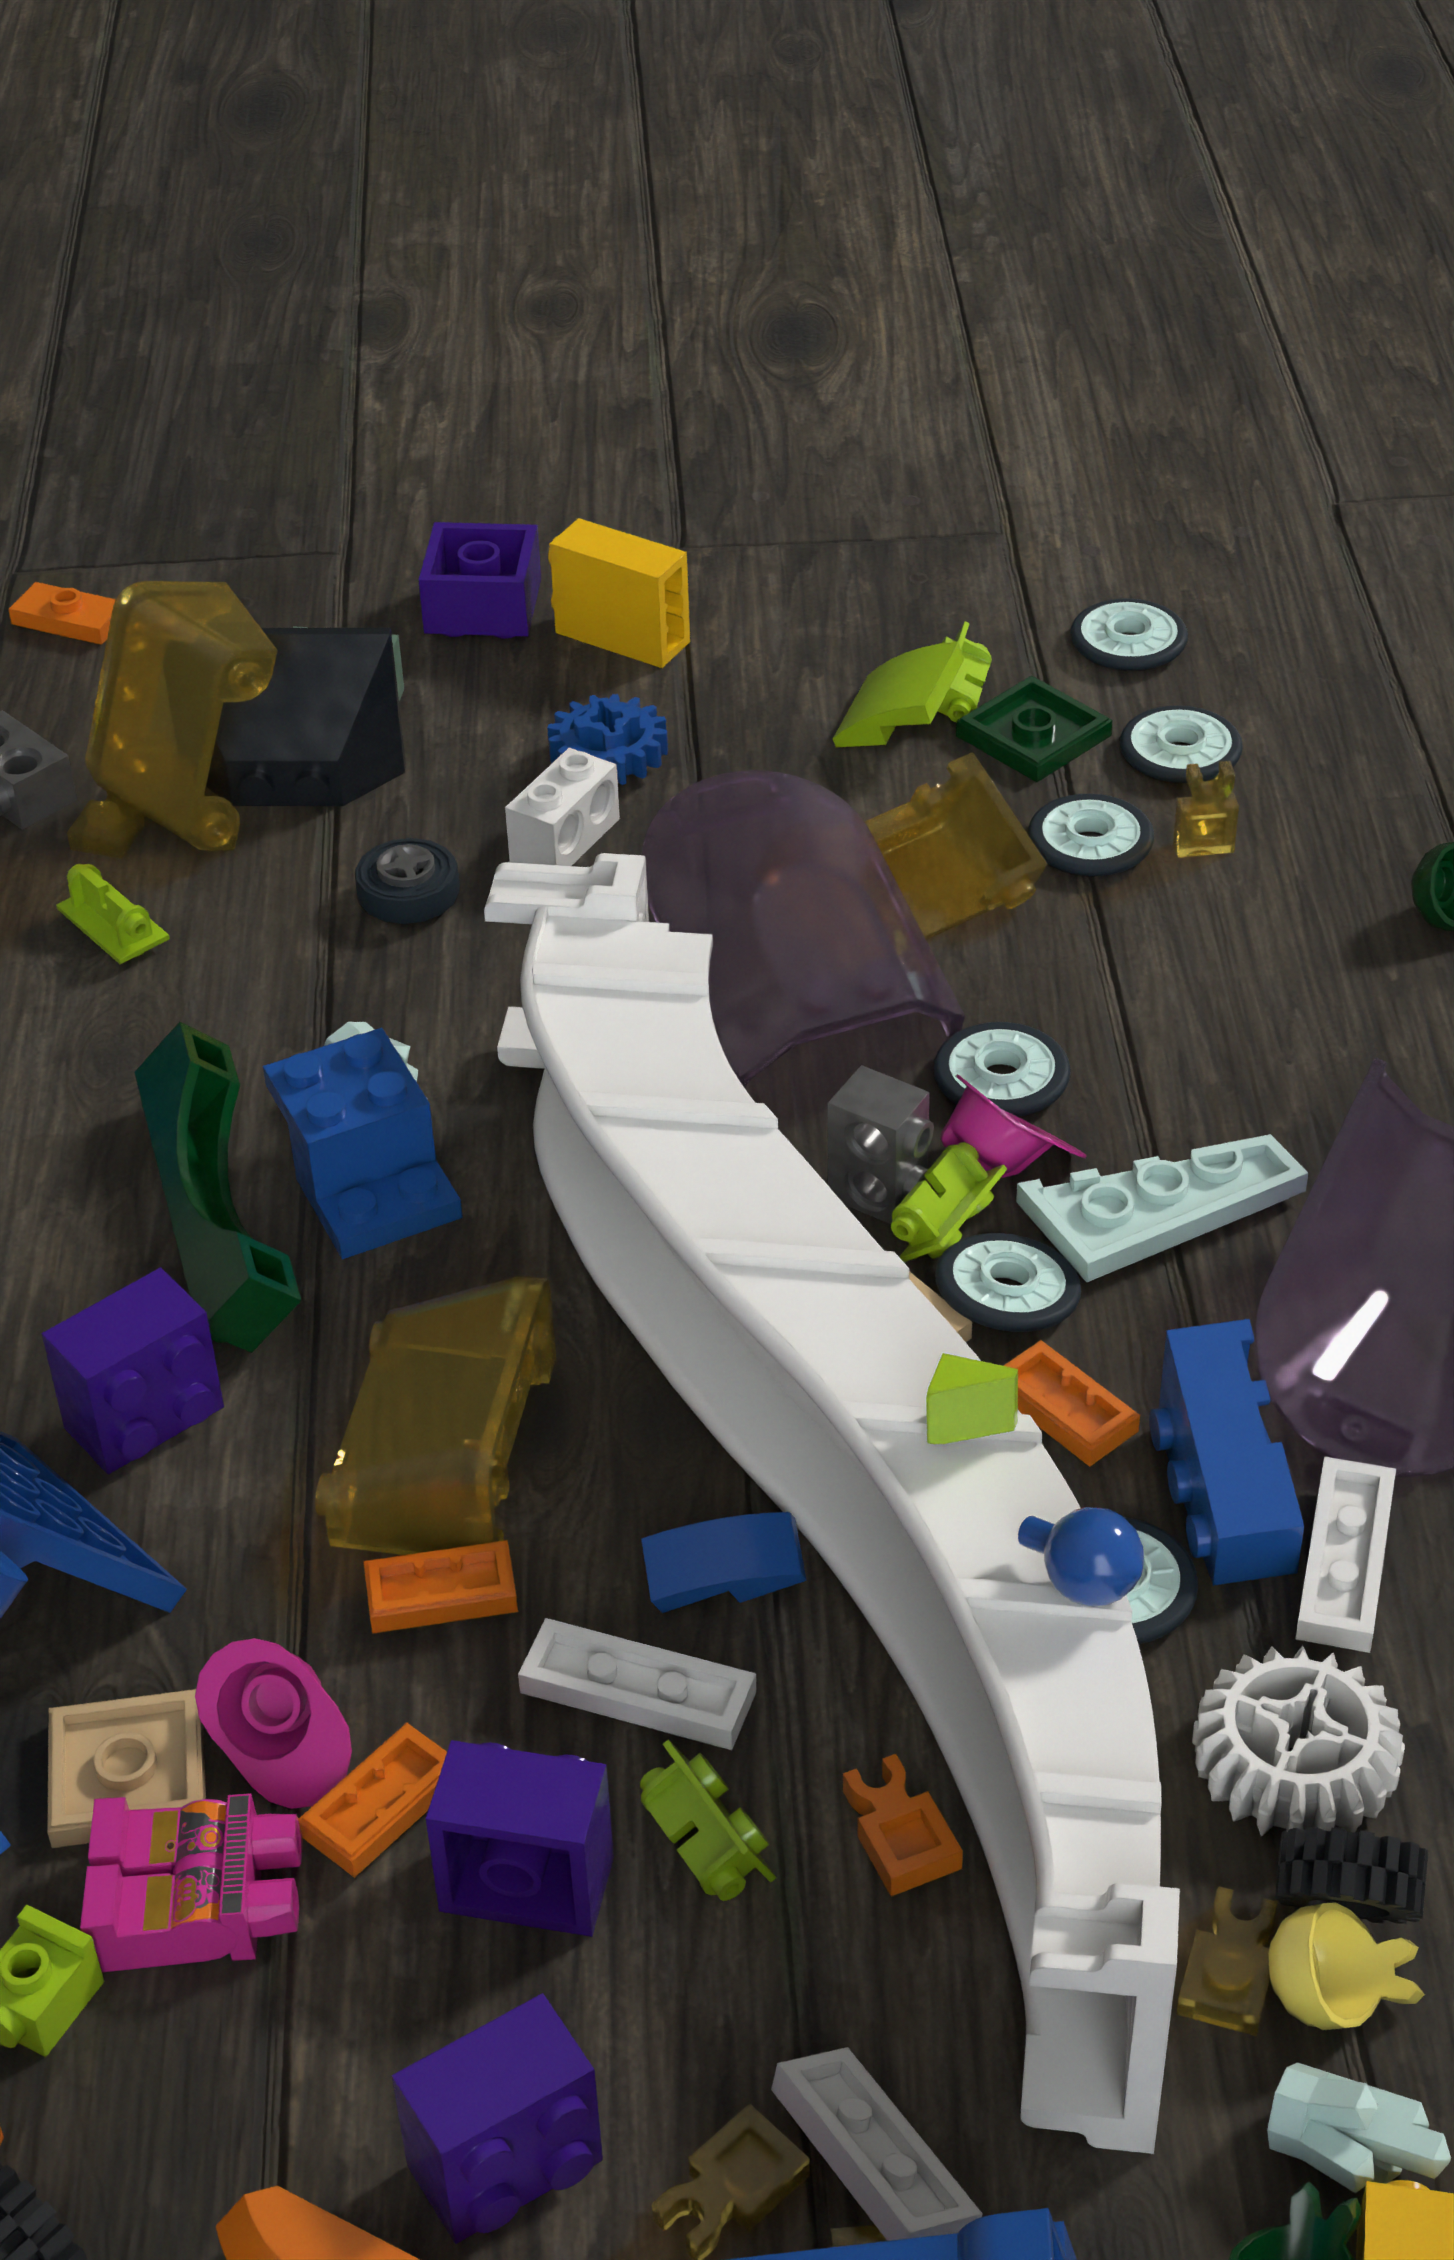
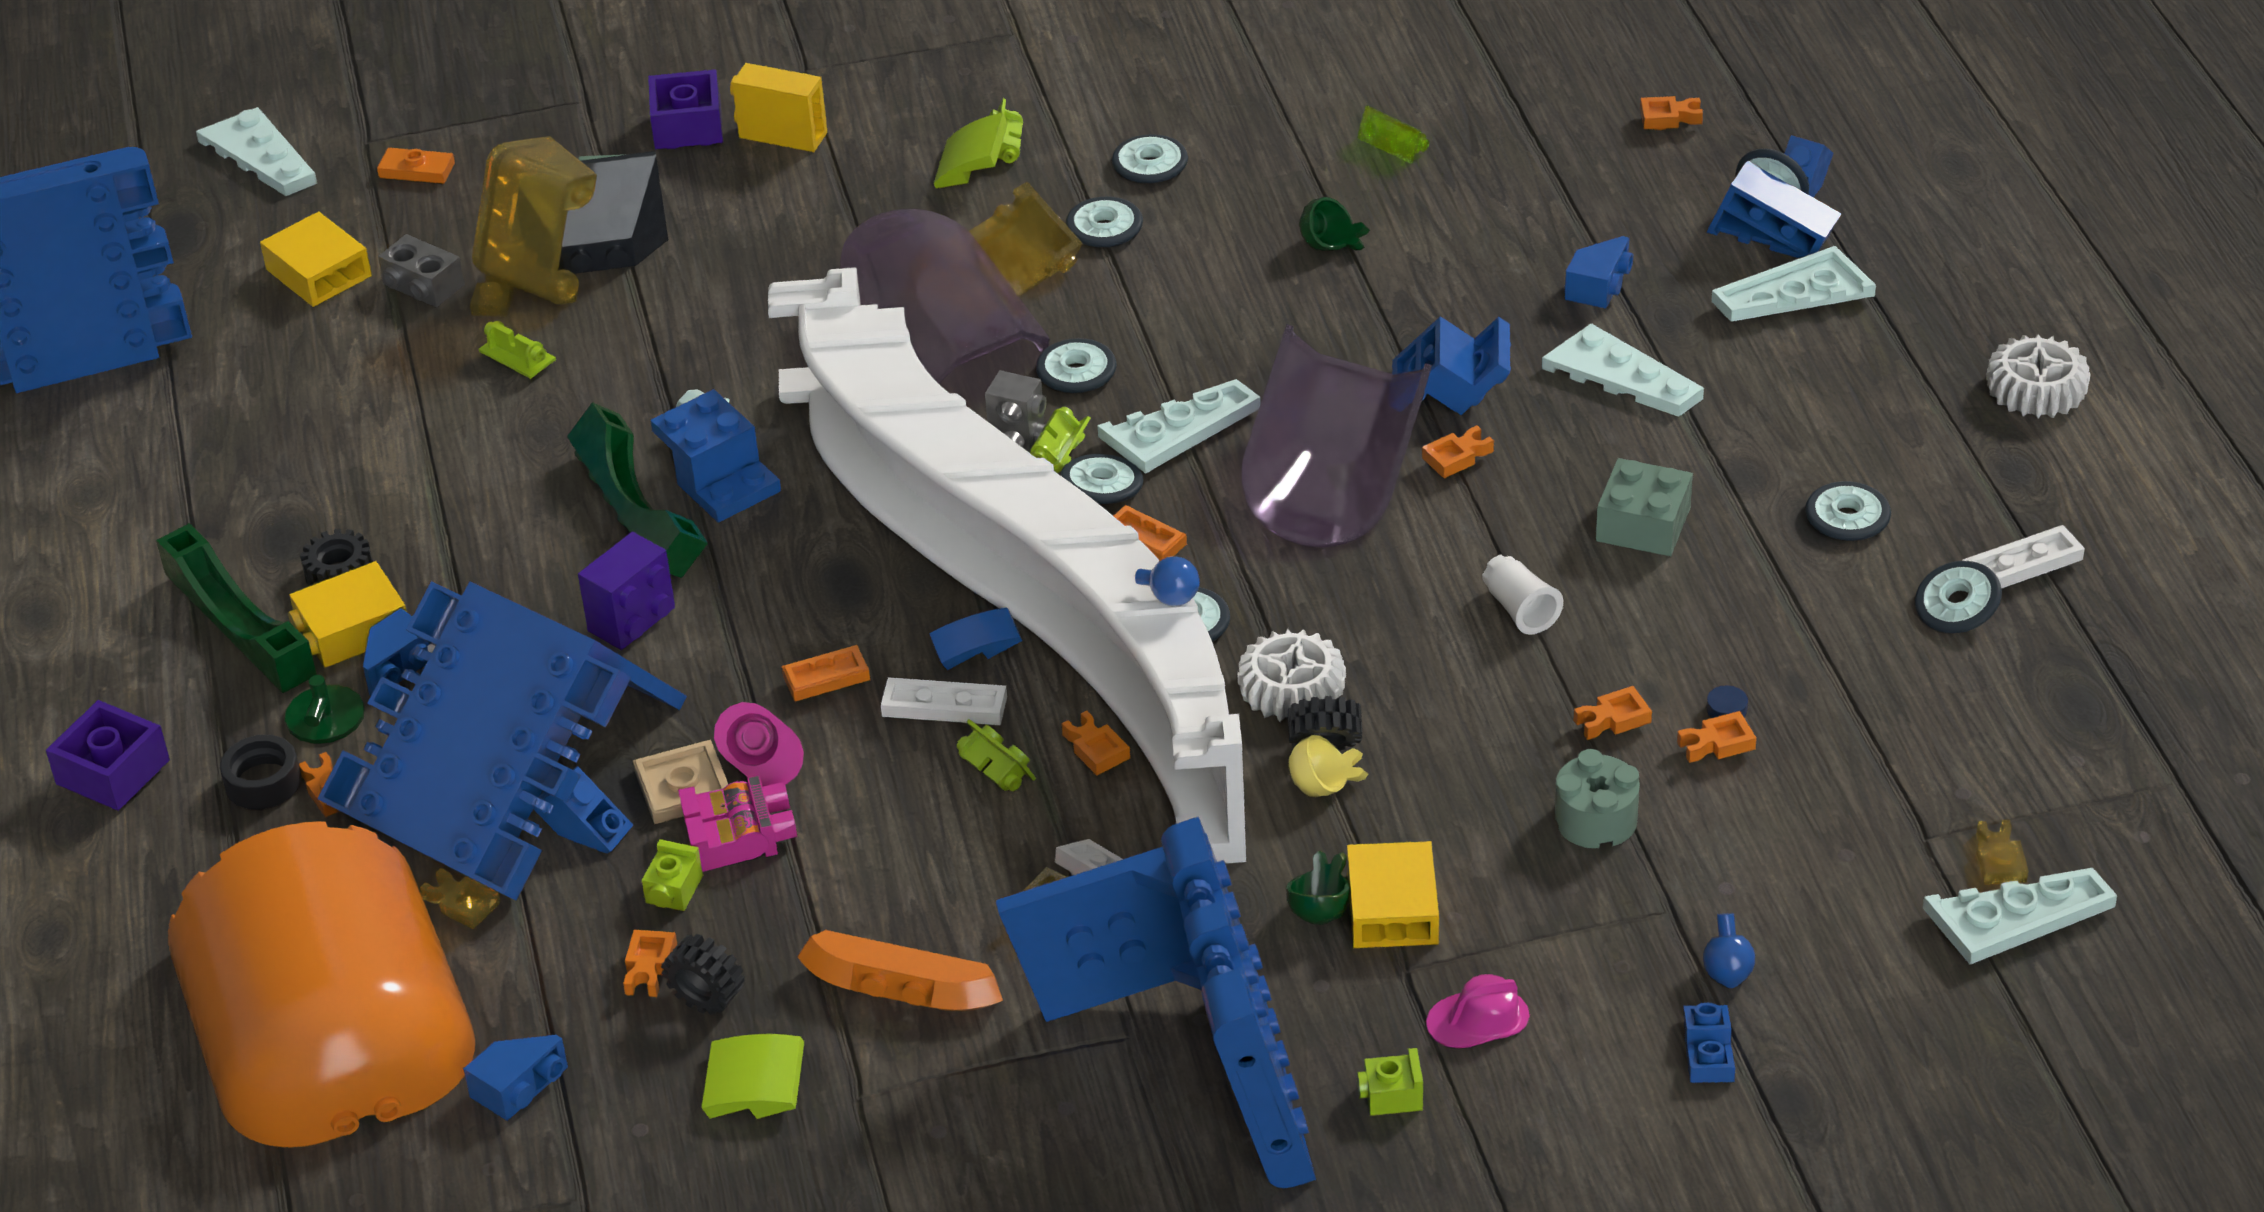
camera: 10 degrees left, 0 degrees up
orange plate [298,1723,447,1878] -> none
clear yellow windscreen [315,1275,556,1555] -> none
black wheel [355,838,460,924] -> none
dark purple brick [392,1993,603,2244] -> none
dark purple brick [426,1740,614,1937] -> none
white brick [505,748,620,866] -> none
blue gear [547,694,668,785] -> none
lime slope [926,1353,1018,1444] -> none
dark pink piece [940,1074,1086,1178] -> none
dark green tile [956,675,1113,782] -> none
light aqua wheel [1070,598,1188,670] -> none
blue wedge [1149,1319,1304,1586] -> none
clear yellow plate [1173,761,1239,858] -> none
clear yellow plate [1176,1886,1278,2036] -> none
light aqua rock [1267,2062,1451,2193] -> none
white plate [1295,1457,1396,1653] -> none

